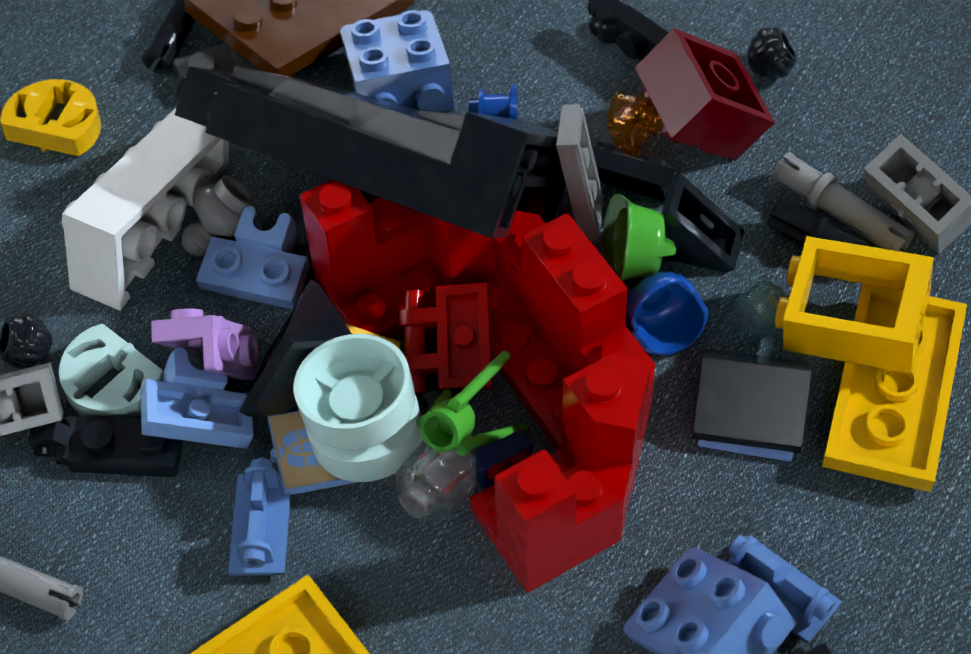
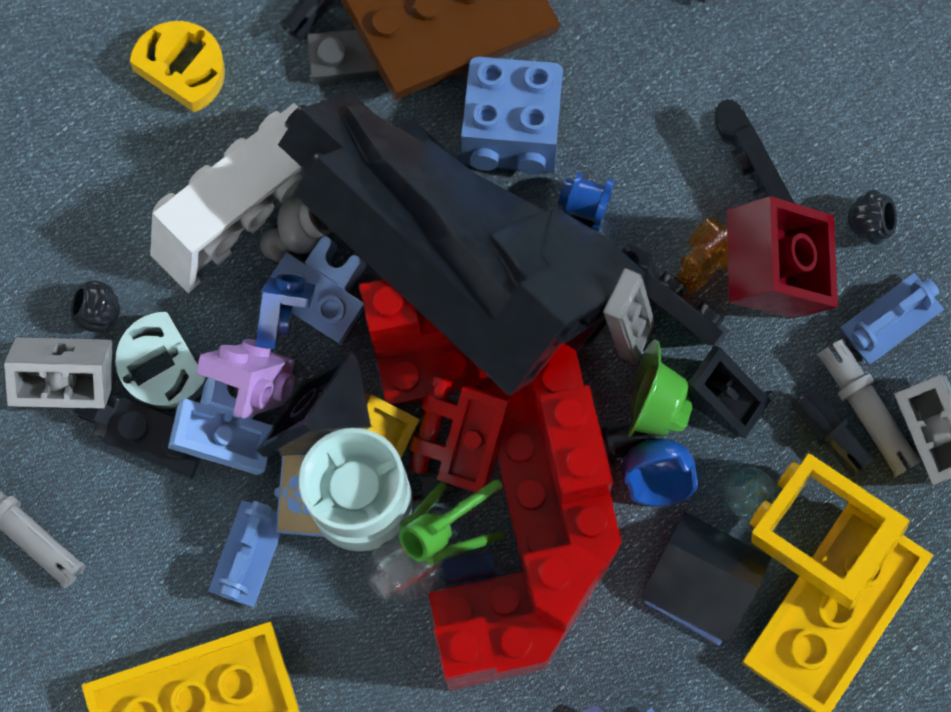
camera: 20 degrees right, 20 degrees up
none -> blue bracket [256,274,315,349]
none -> medium blue hinge [839,273,944,365]

